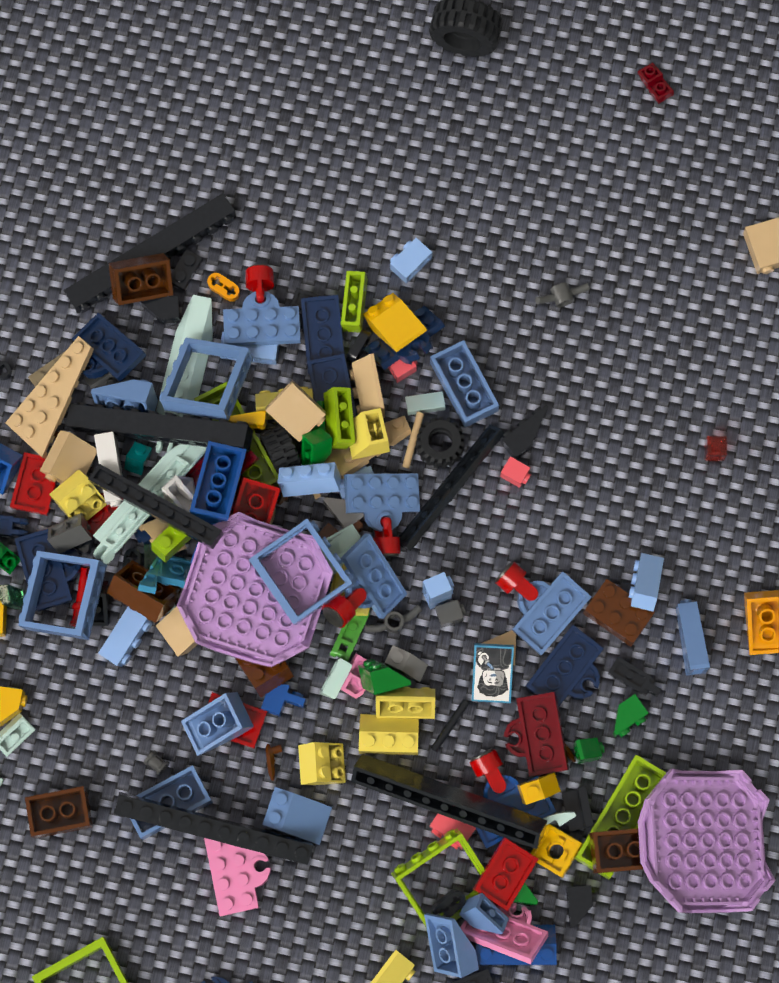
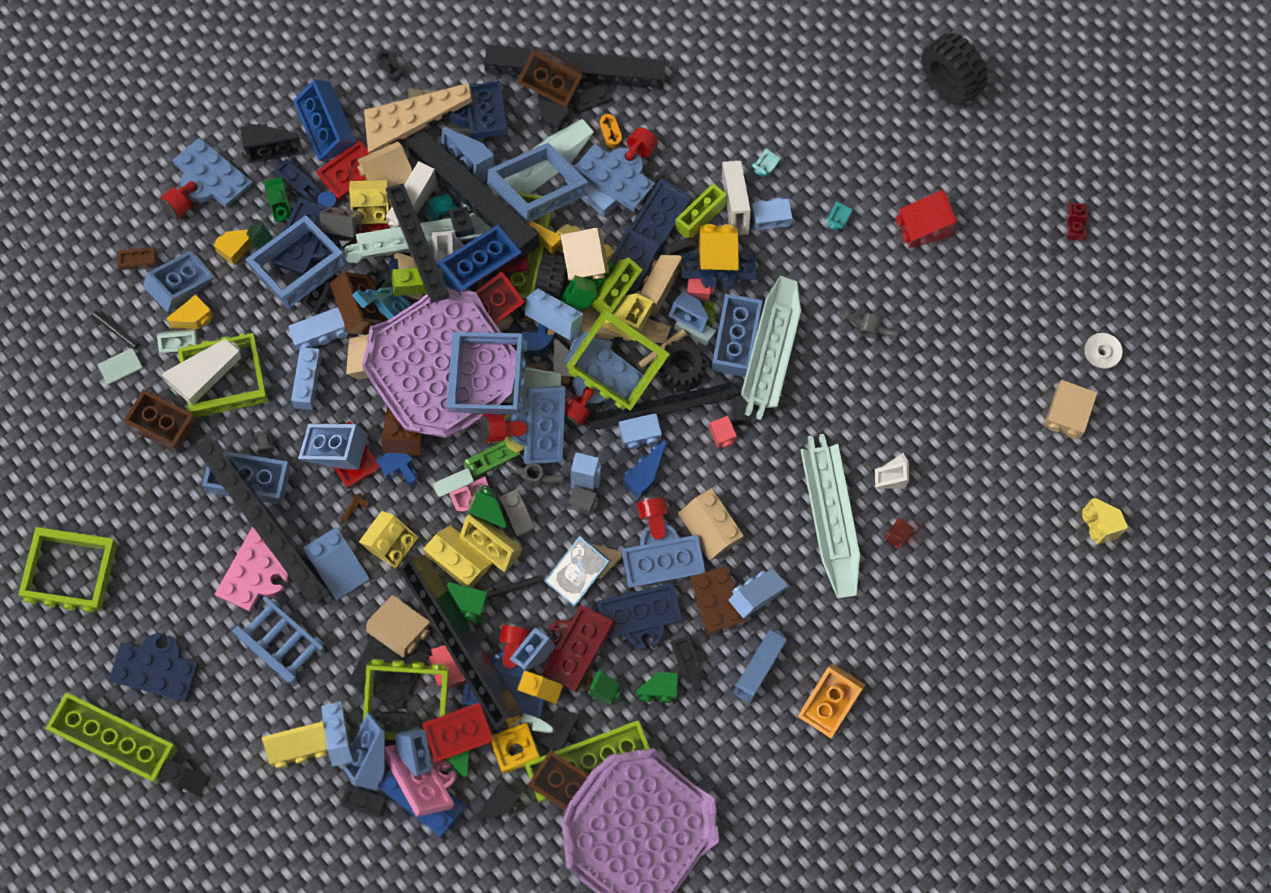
camera: 30 degrees right, 5 degrees down
none -> white slope [162,339,241,406]
none -> lime window [178,333,268,418]
none -> medium blue fence [232,596,326,687]
none -> light blue brick [291,347,322,410]
none -> blue tile [318,191,337,208]
none -> light blue brick [321,701,353,766]
none -> black plate [347,636,429,710]
none -> tan brick [366,595,430,658]
none -> green slope [447,582,488,625]
none -> black plate [448,206,475,238]
none -> medium blue slope [510,628,555,671]
none -> blue brick [522,323,553,357]
none -> lime window [565,309,670,411]
none -> light blue brick [618,413,662,450]
none -> blue slope [623,440,666,500]
none -> medium blue slope [669,291,708,333]
none -> tan slope [678,488,743,561]
none -> clear neon green tile [703,300,716,326]
none -> white slope [722,161,750,235]
none -> light aqua hinge [741,276,801,420]
none -> bracket [751,148,781,178]
none -> light aqua hinge [801,434,860,598]
none -> teal bracket [826,202,853,231]
none -> white slope [875,452,909,489]
none -> red slope [896,190,957,249]
none -> white dish [1084,333,1122,369]

